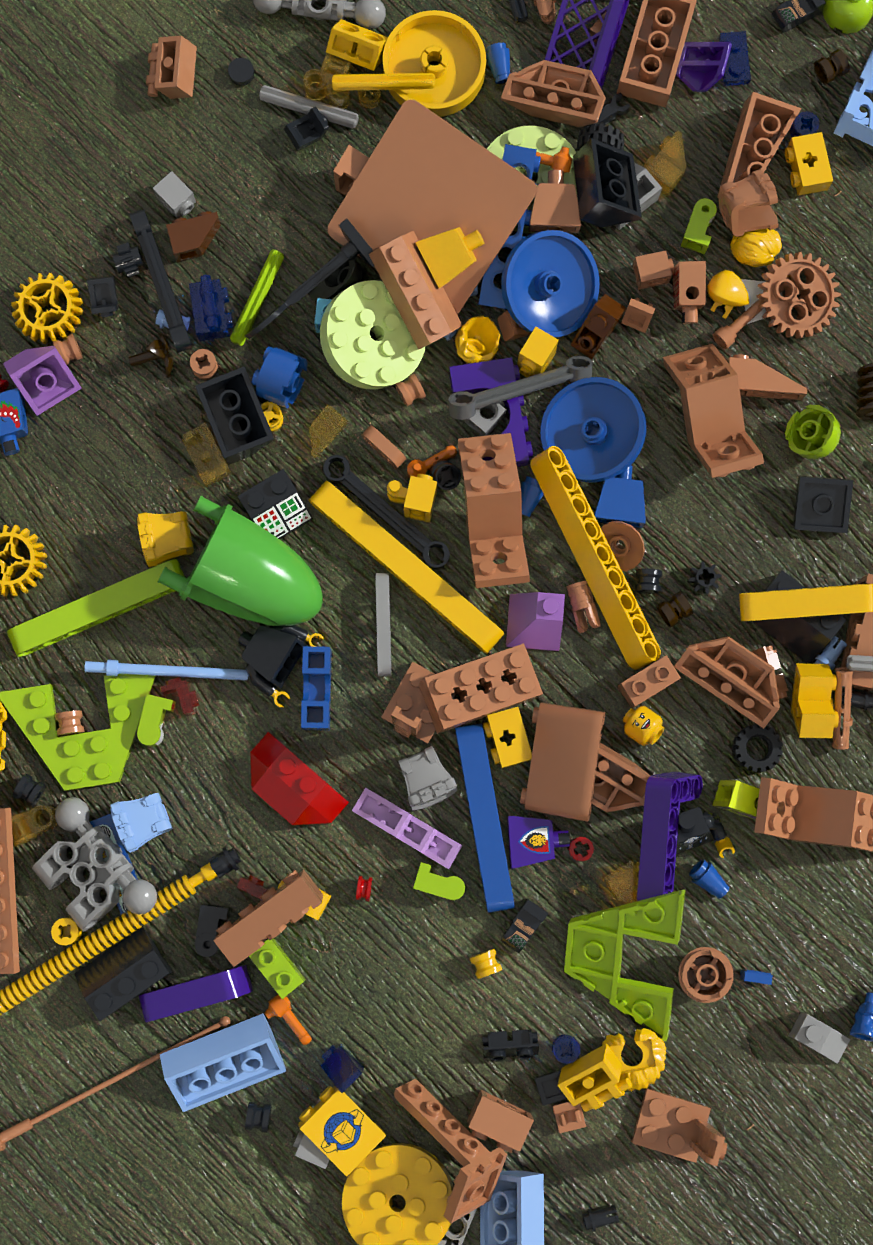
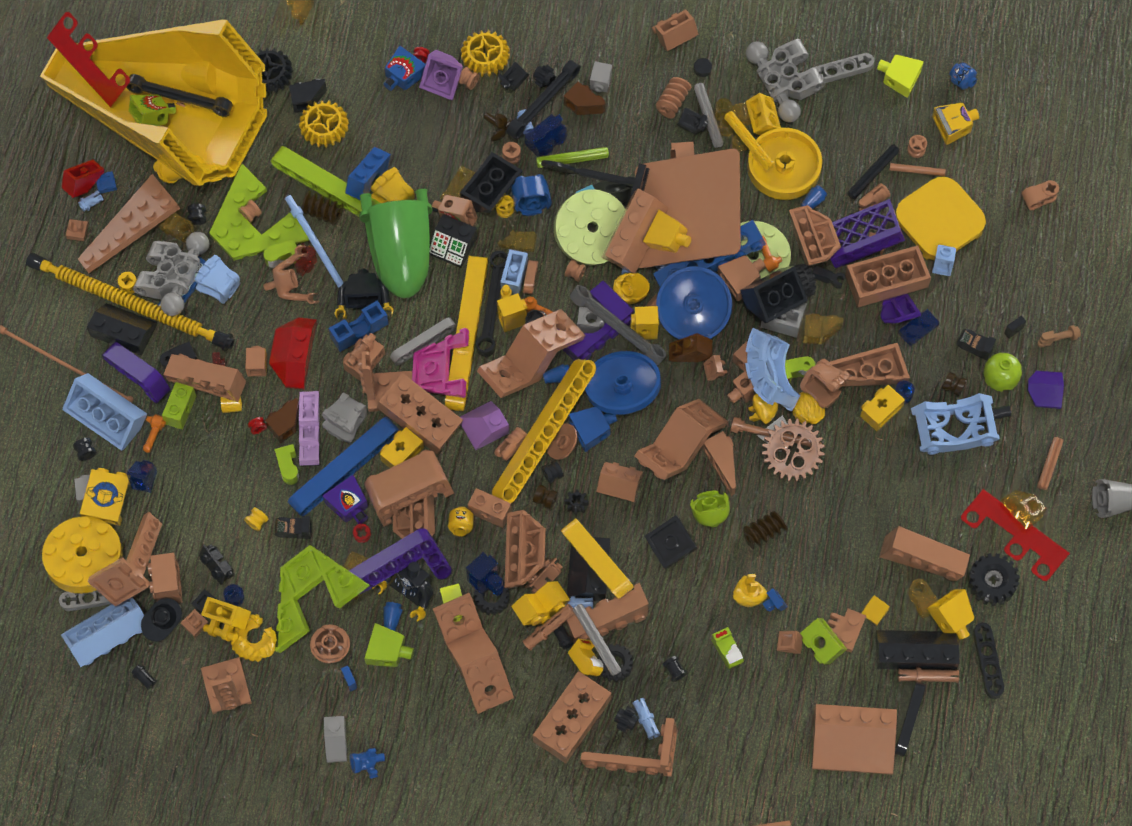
camera: 60 degrees right, 15 degrees down
none -> black piece [141,598,182,642]
none -> nougat brick [245,346,267,376]
none -> nougat piece [263,245,320,304]
none -> reddish brown slope [265,398,299,443]
none -> dark brown piece [302,191,343,225]
none -> nougat brick [343,333,385,381]
none -> blue arch [345,147,391,200]
none -> lime torso [365,623,414,667]
none -> dark pink wing [412,328,469,398]
none -> nougat torso [432,195,478,227]
none -> clear blue brick [466,552,503,596]
none -> light blue brick [500,249,528,295]
none -> nougat brick [597,462,643,502]
none -> nougat piece [656,77,692,118]
none -> light blue fence [745,328,800,411]

